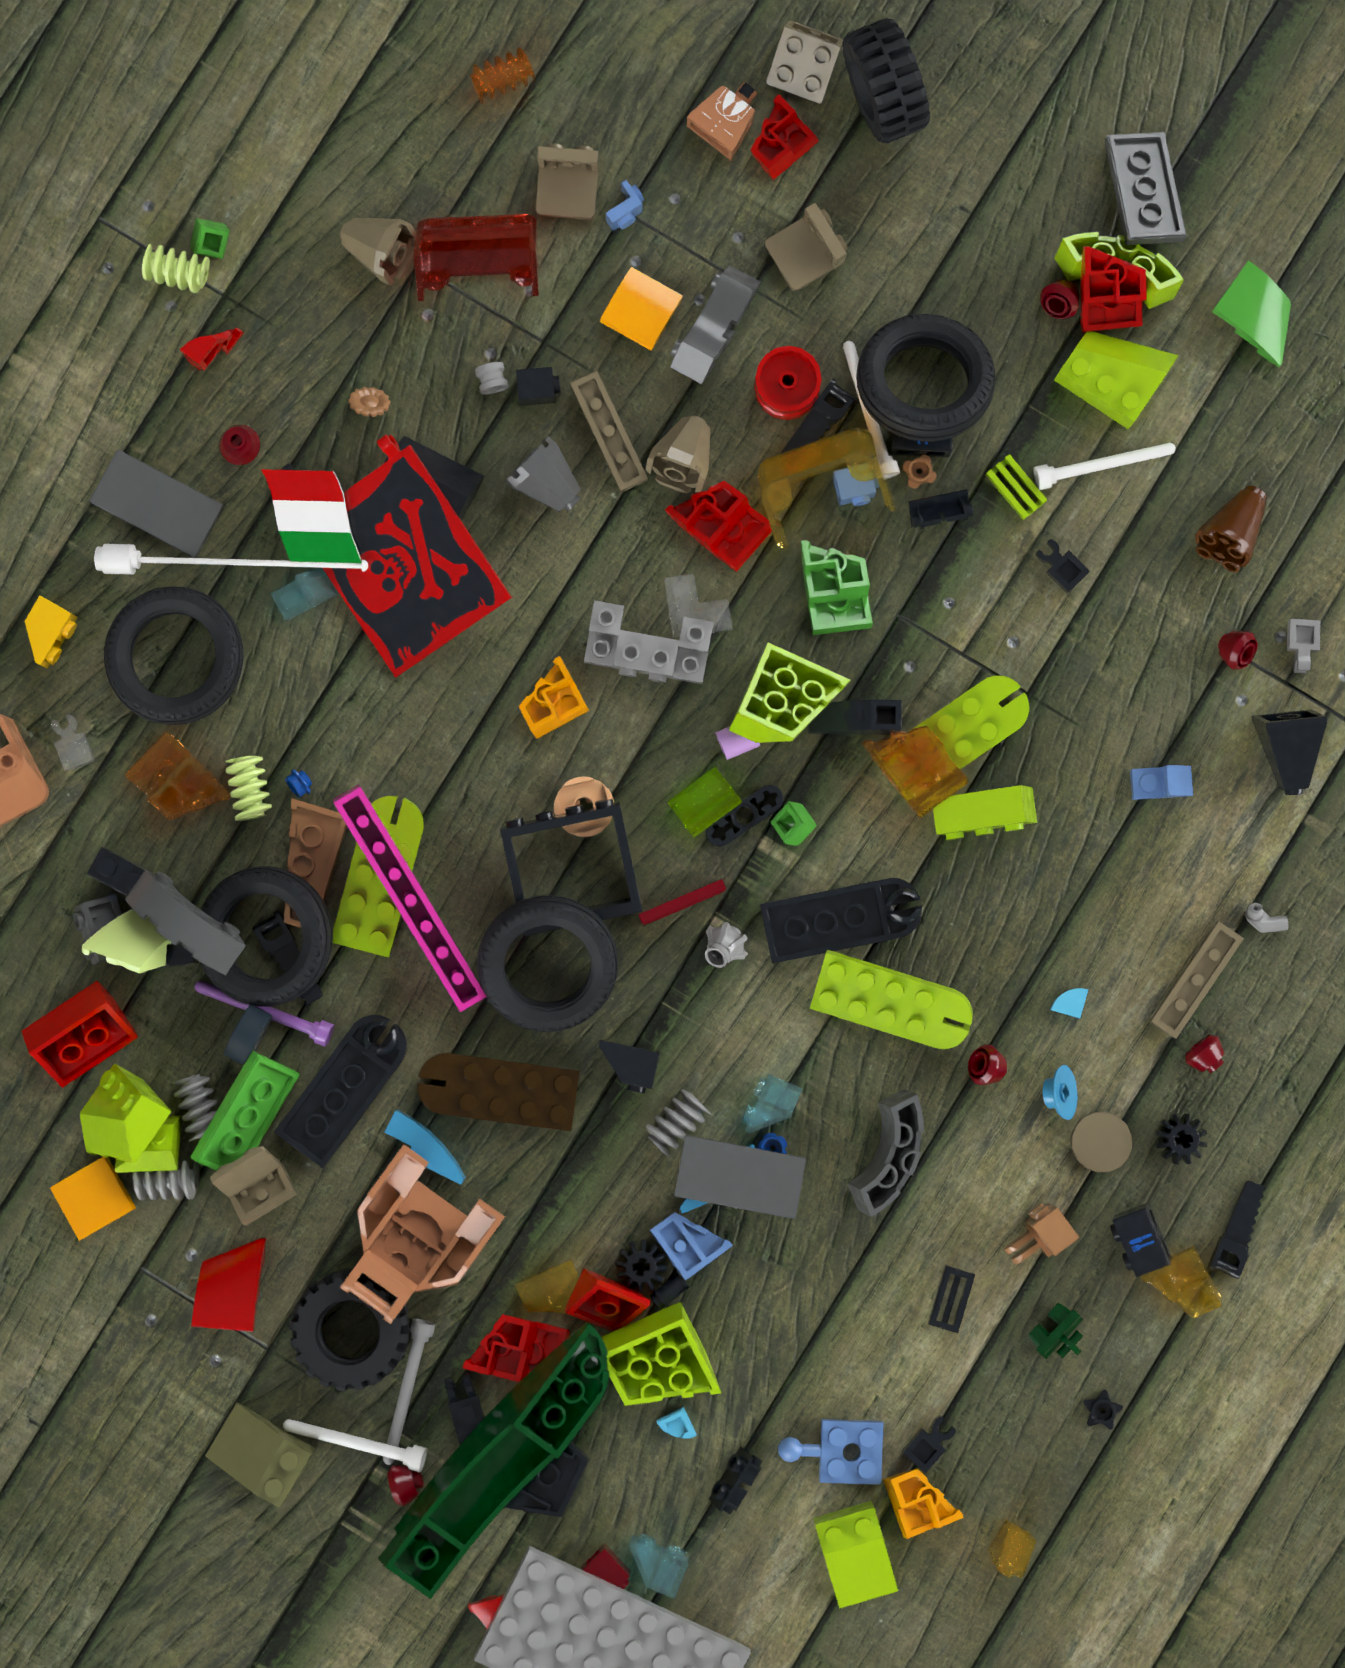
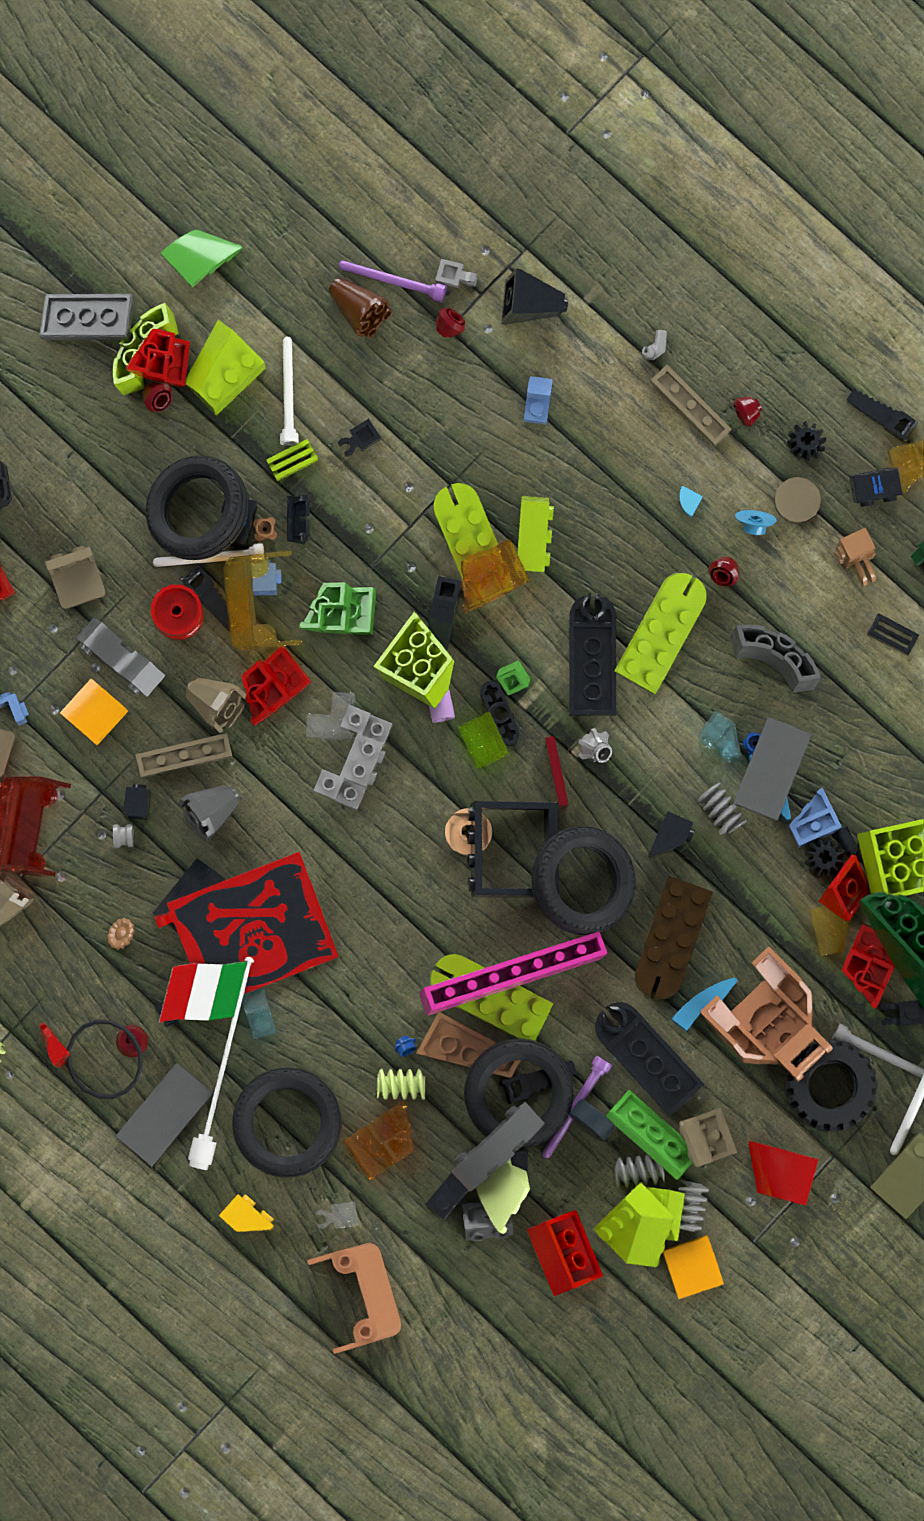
camera: 80 degrees left, 5 degrees down
light orange slope [519,656,590,739] -> none
none -> black piece [67,1019,143,1099]
none -> medium lavender piece [339,261,447,303]

